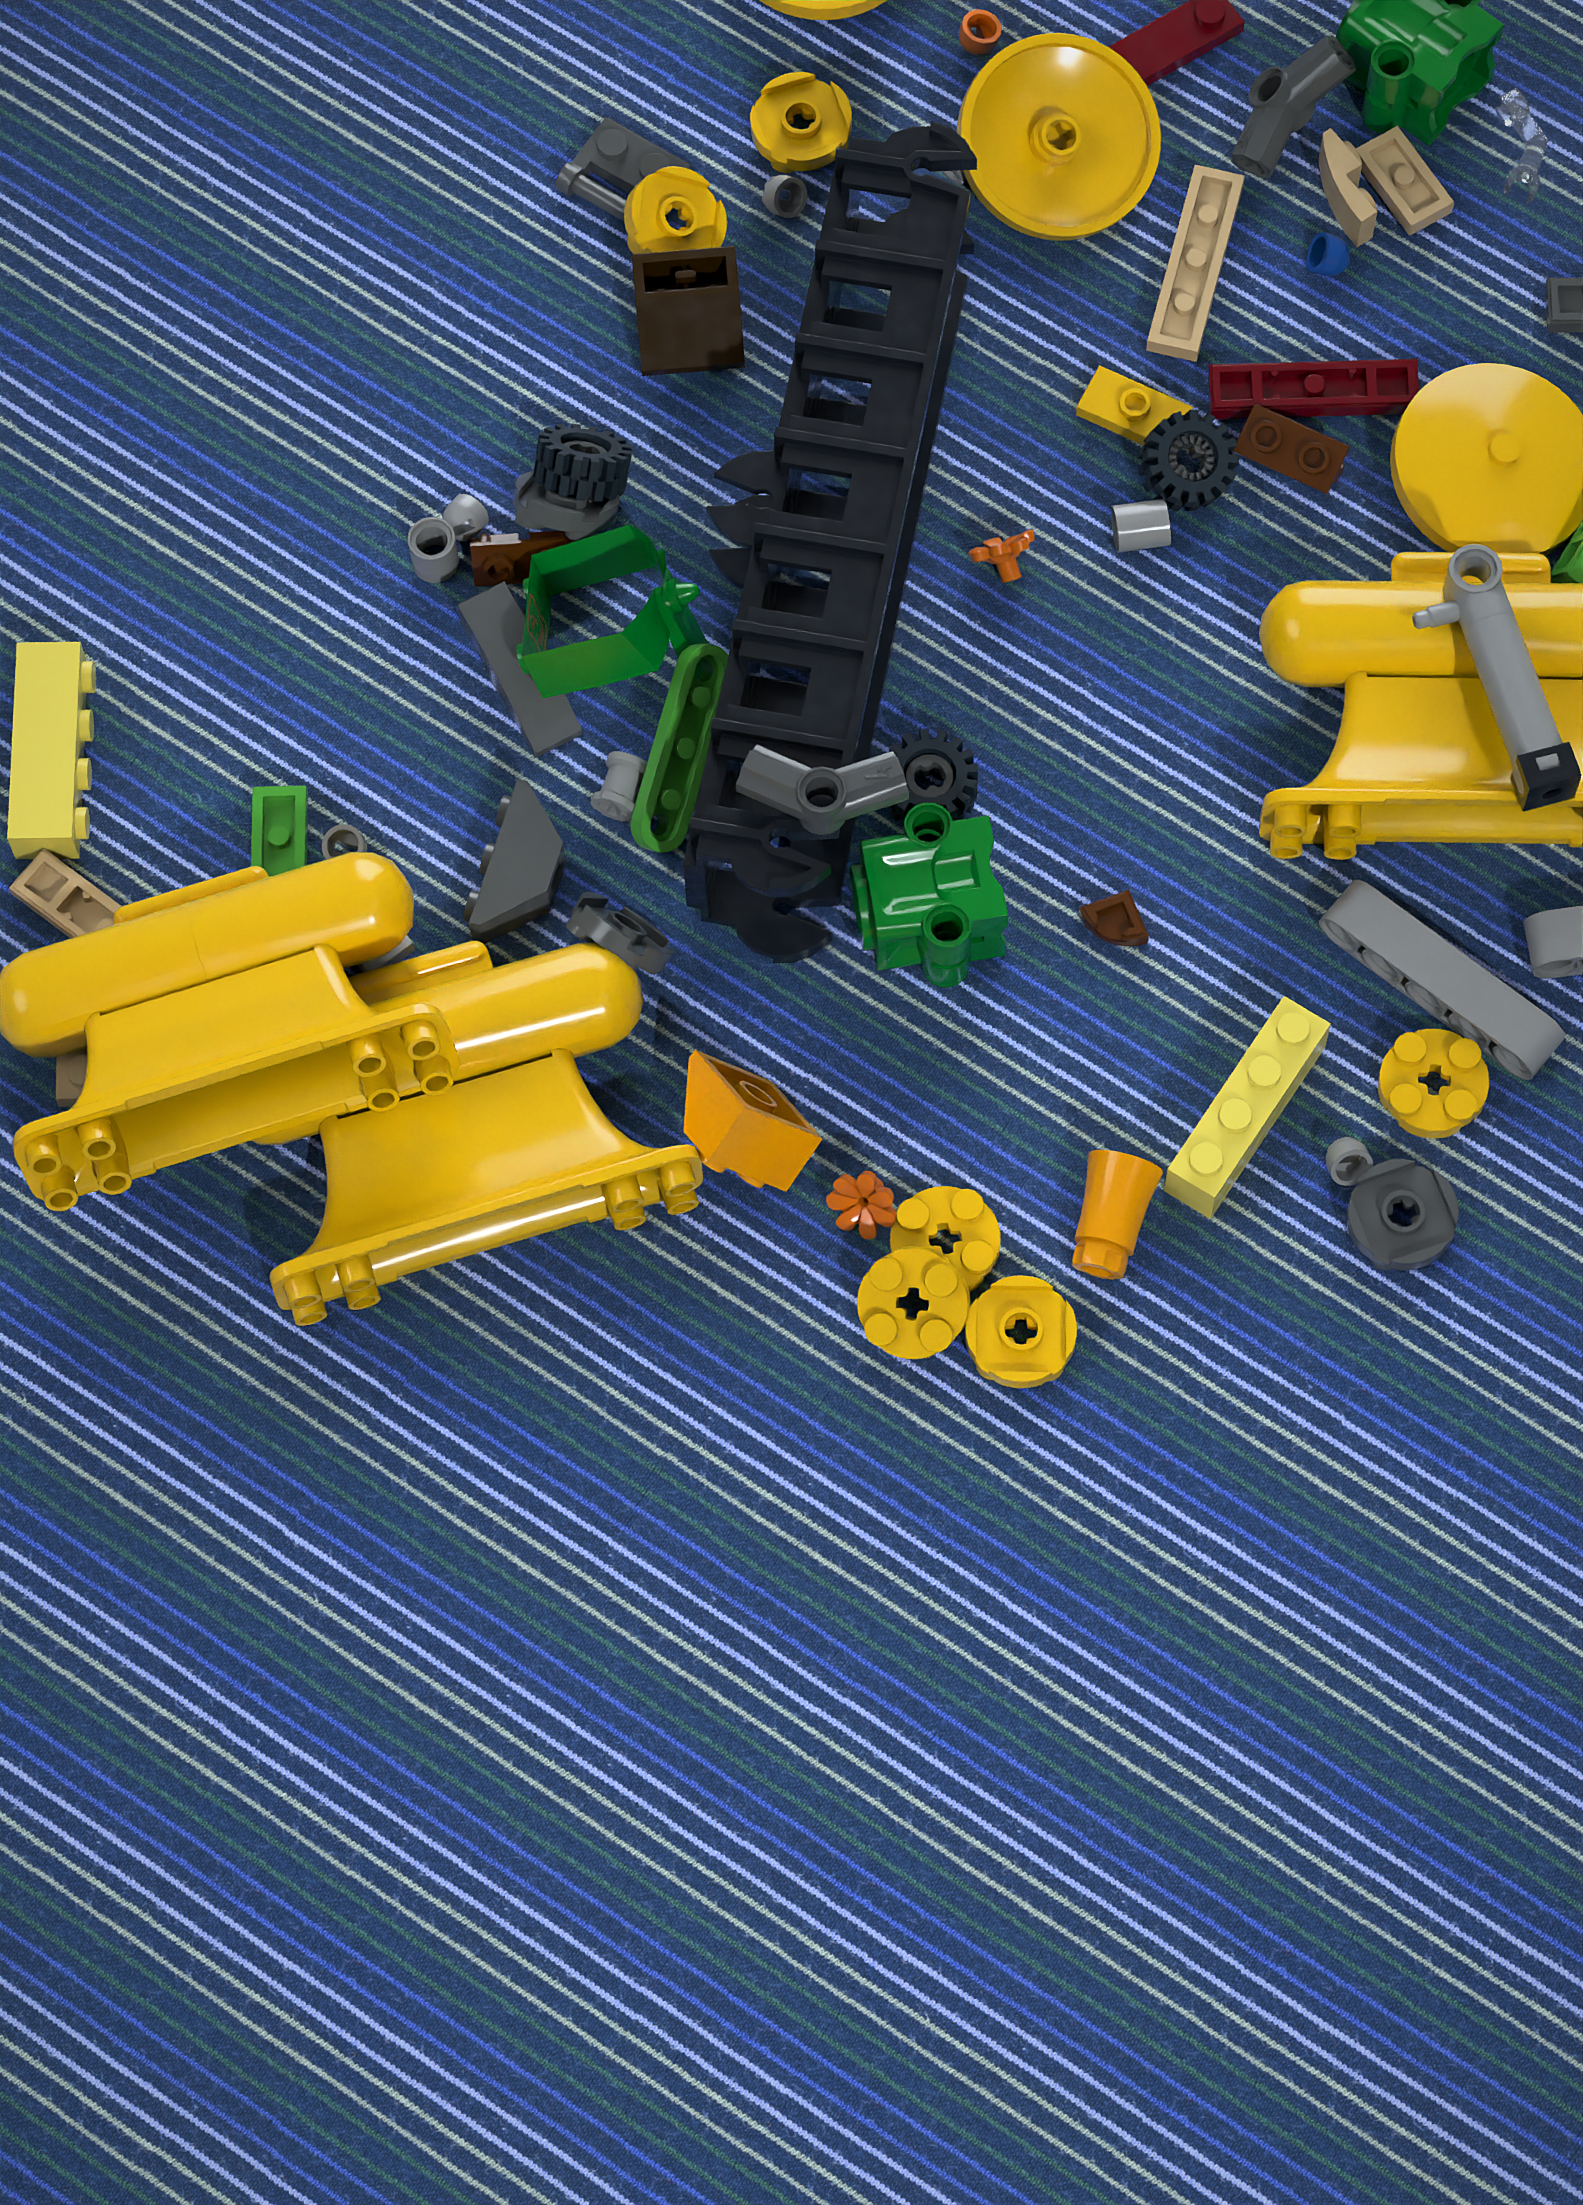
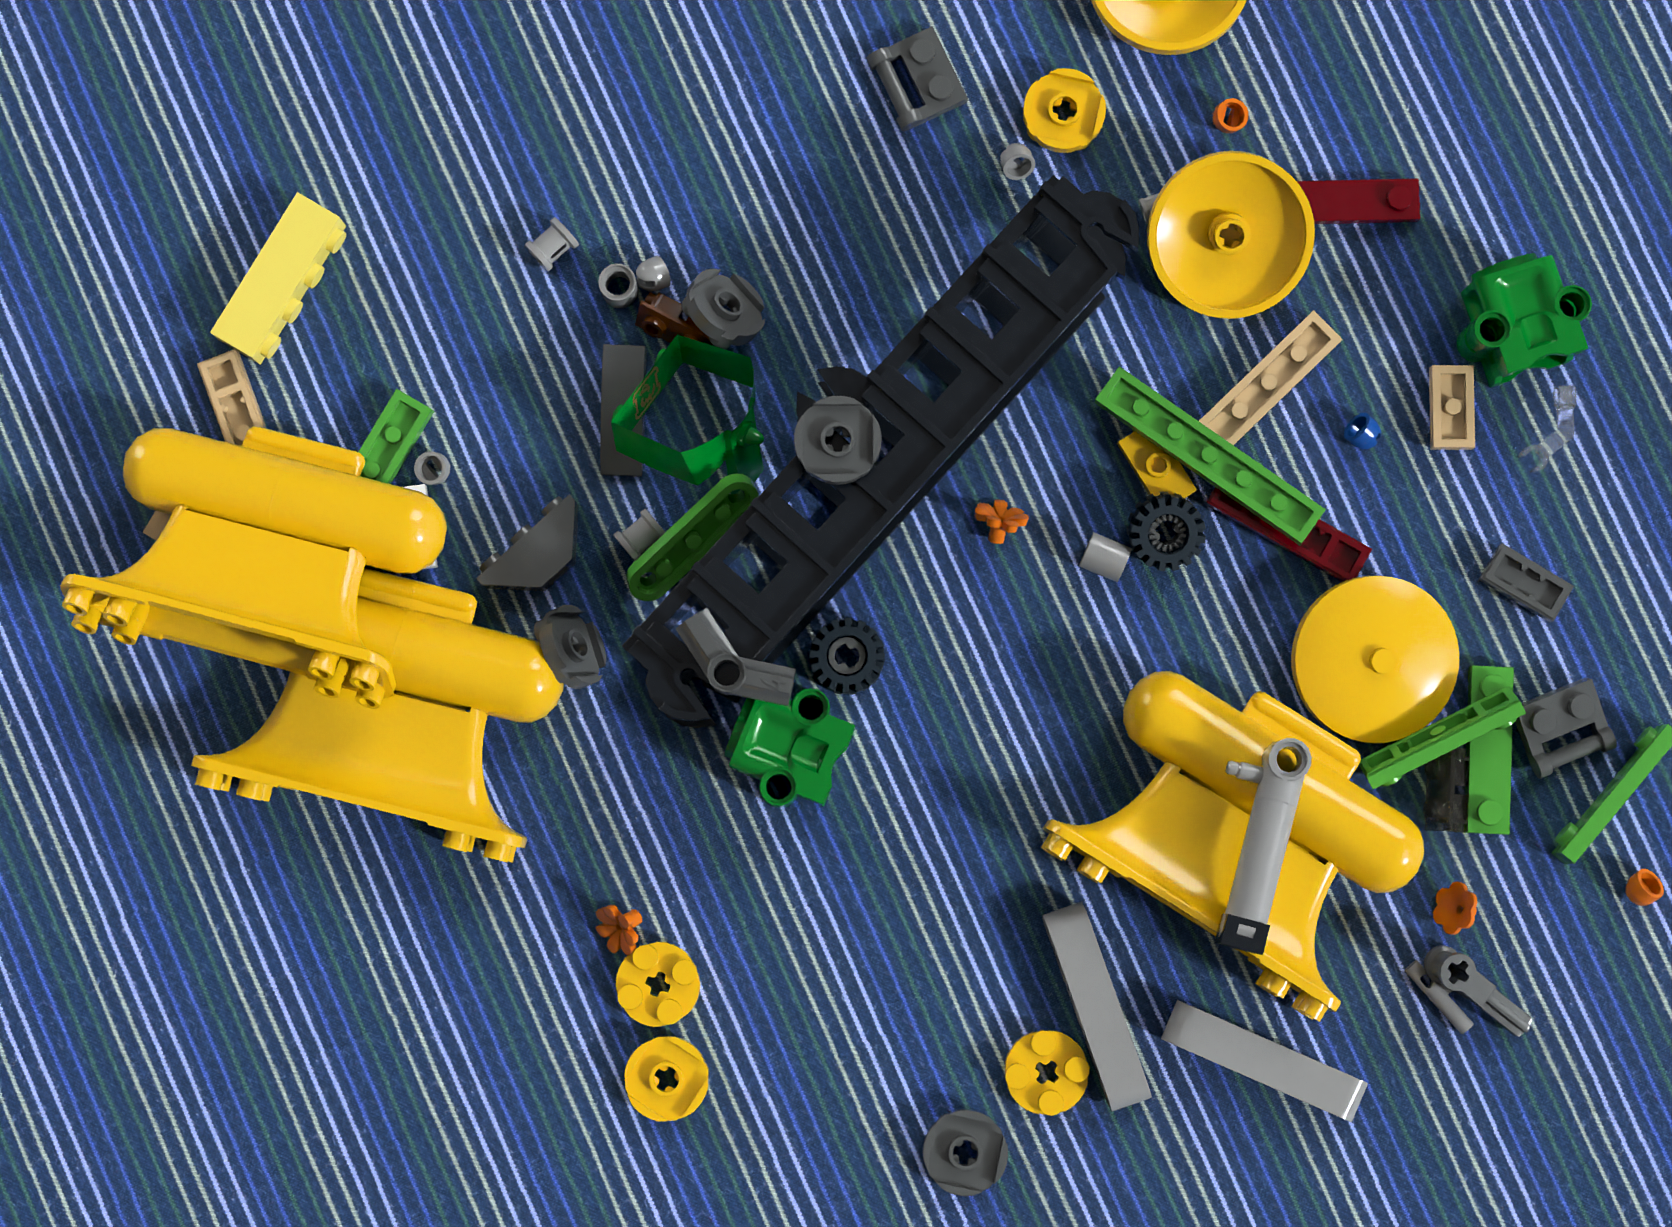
camera: 30 degrees right, 15 degrees up
black bush [533,424,632,501] -> none
yellow plate [624,166,727,254] -> none
dark brown slope [631,246,745,376] -> none
light orange slope [683,1050,822,1192] -> none
yellow plate [857,1246,970,1359] -> none
light orange plant [1072,1150,1163,1280] -> none
reddish brown tile [1078,889,1149,946] -> none
light yellow brick [1164,996,1331,1219] -> none
dark grey piece [1231,35,1356,178] -> none
reddish brown hinge [1233,404,1350,495] -> none
tan slope [1319,128,1377,248] -> none
light grey hinge [1325,1137,1373,1186] -> none
none -> light grey bush [524,217,579,271]
none -> dark grey plate [794,396,882,485]
none -> bright green plate [1095,366,1326,546]

